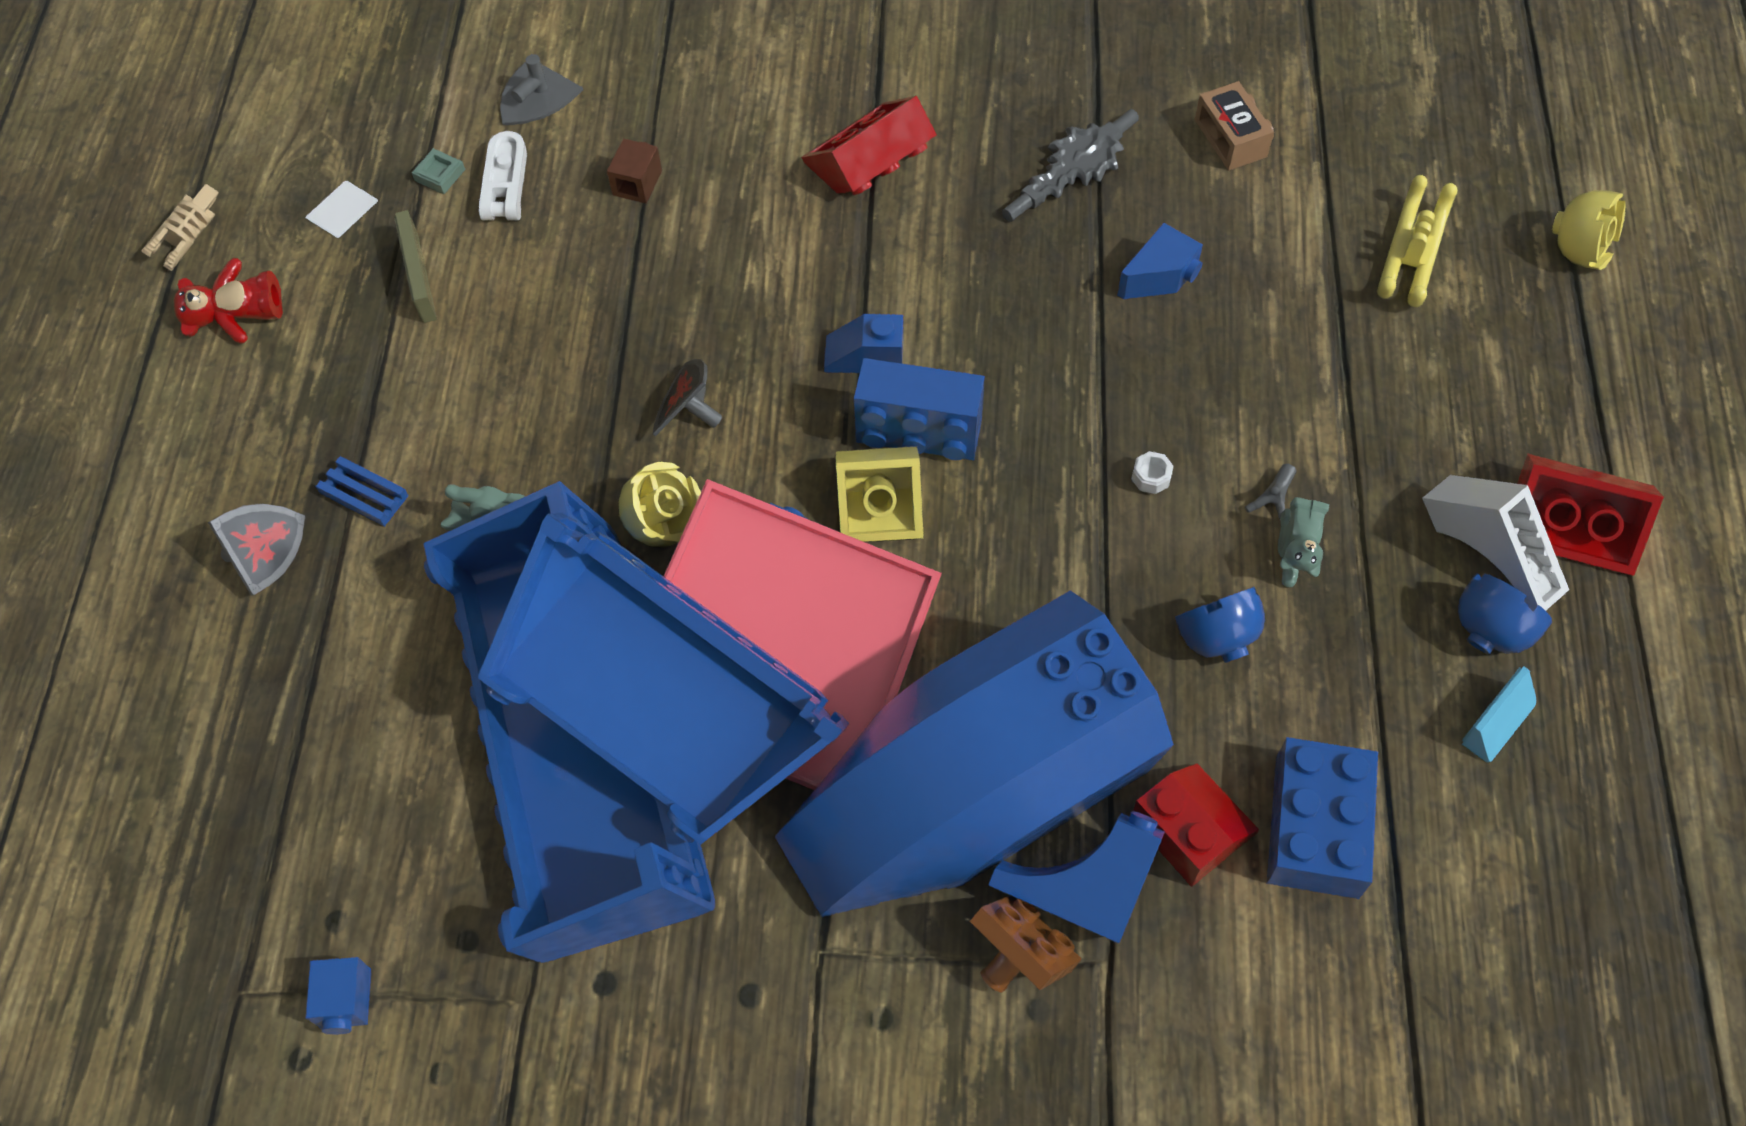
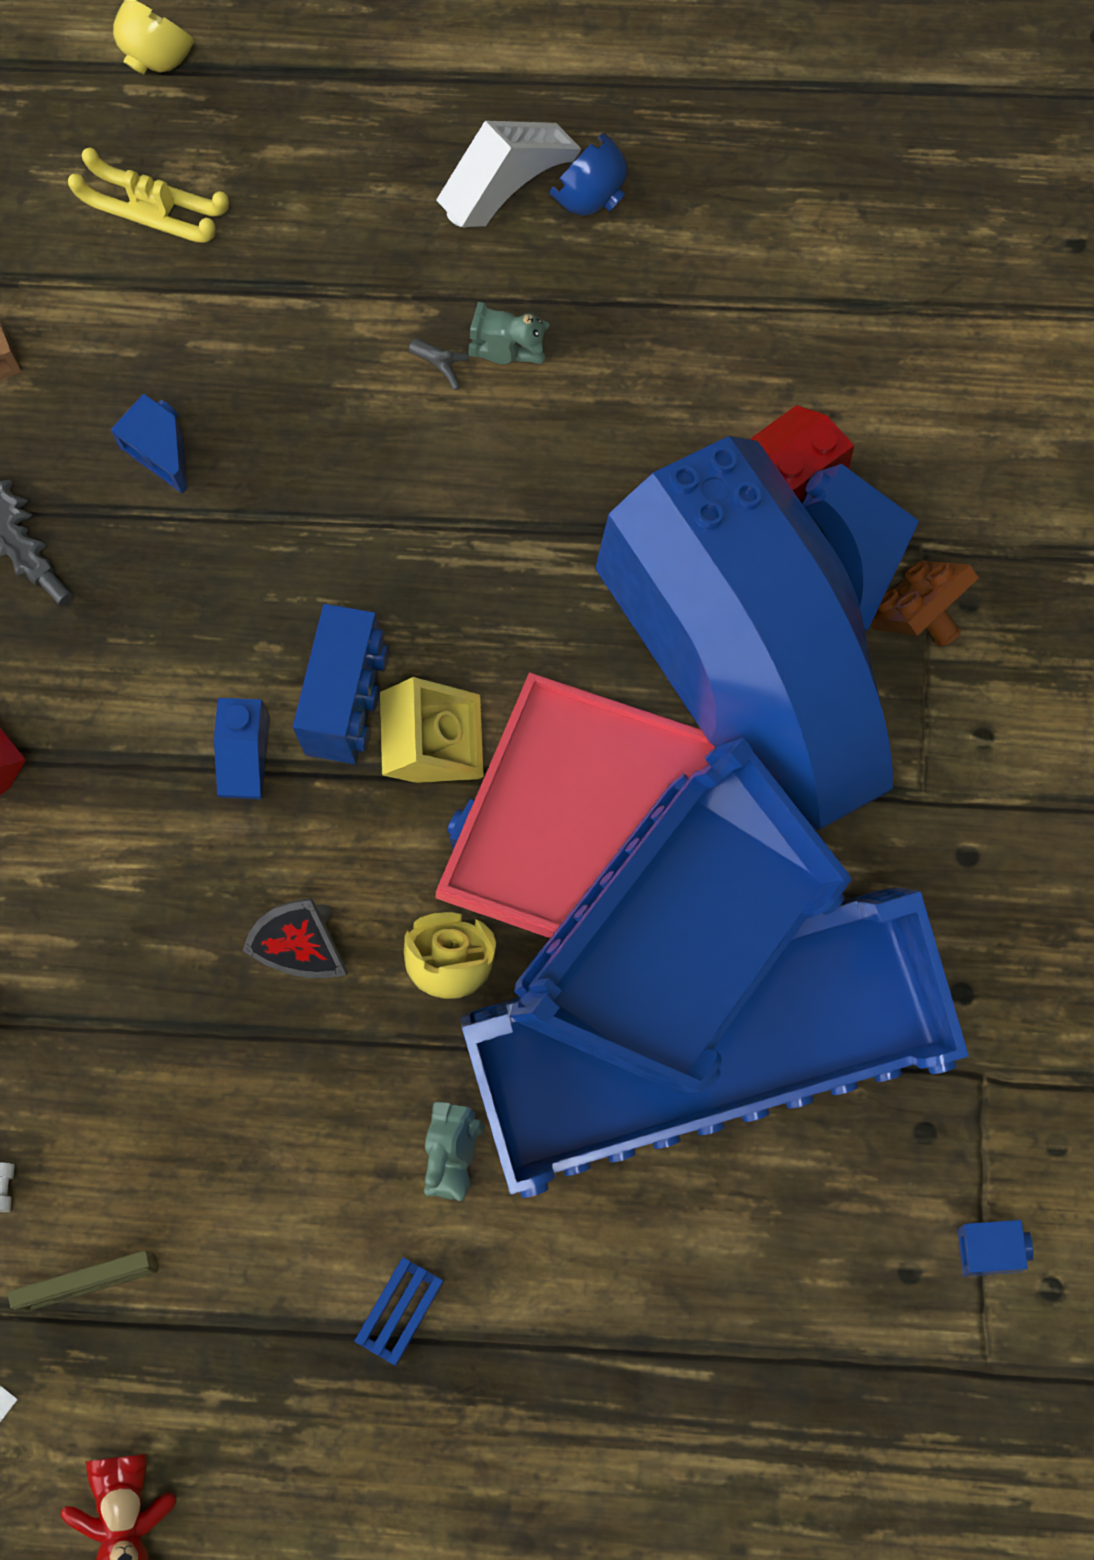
camera: 85 degrees left, 10 degrees up
shield [208,504,305,596] -> none
white tile [1131,451,1174,494] -> none
blue cylinder [1175,587,1265,663] -> none
blue brick [1266,737,1378,899] -> none
medium azure slope [1462,666,1536,763] -> none
red slope [1517,454,1664,576] -> none

